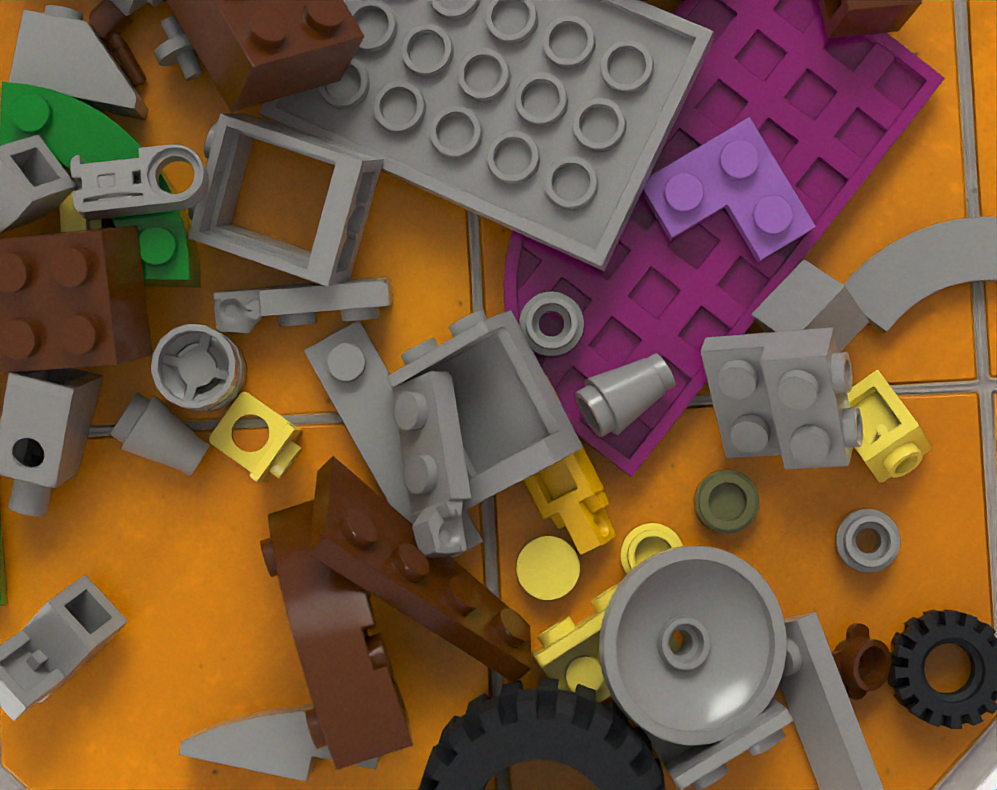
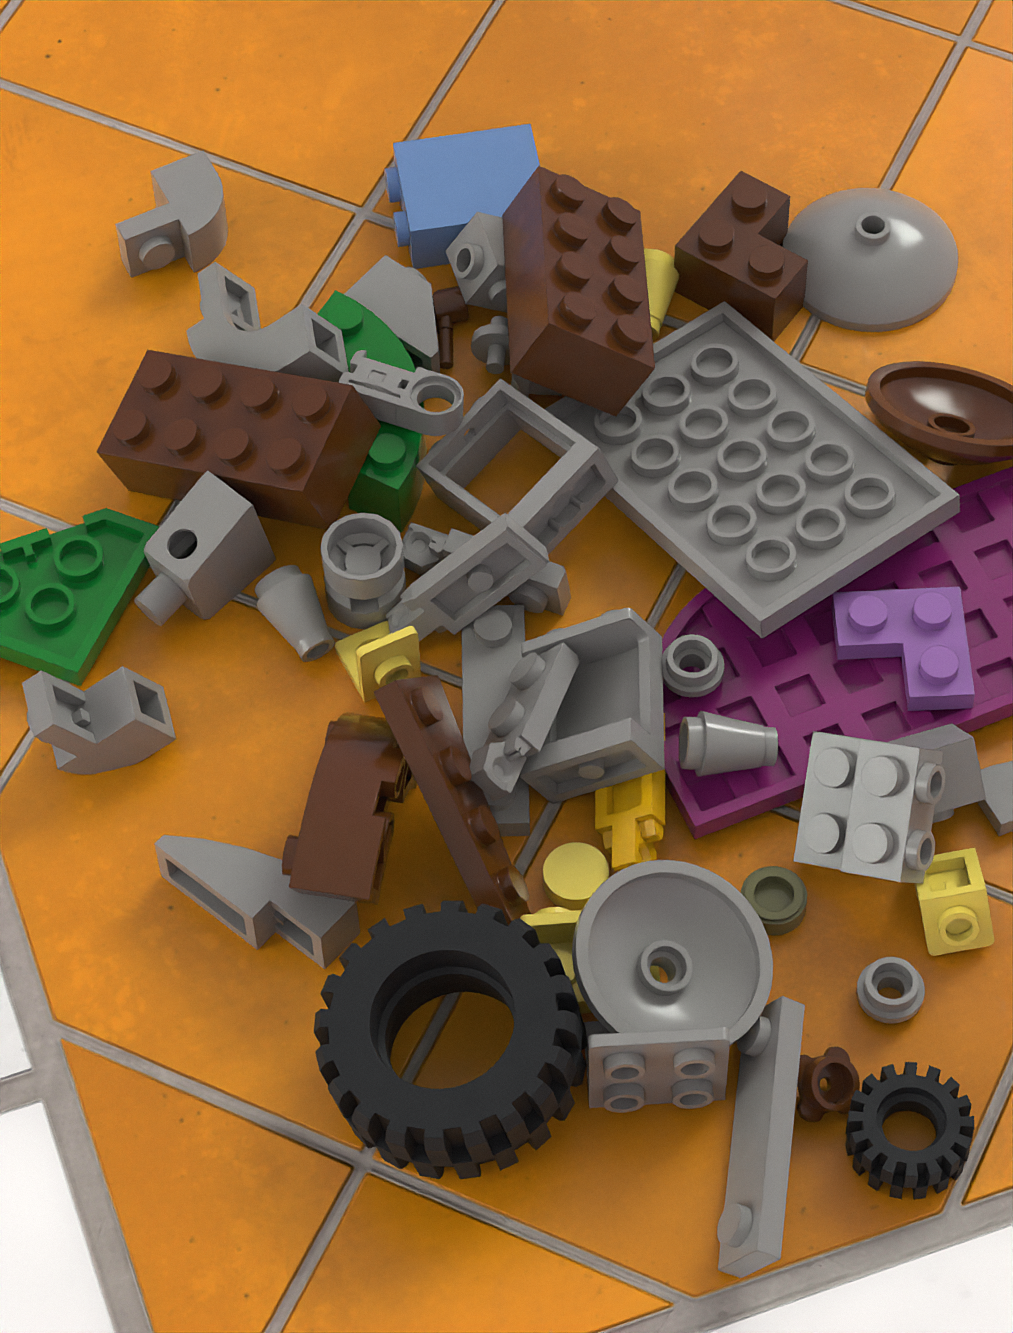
camera: 30 degrees right, 30 degrees down
none -> light grey hinge [386,513,549,641]

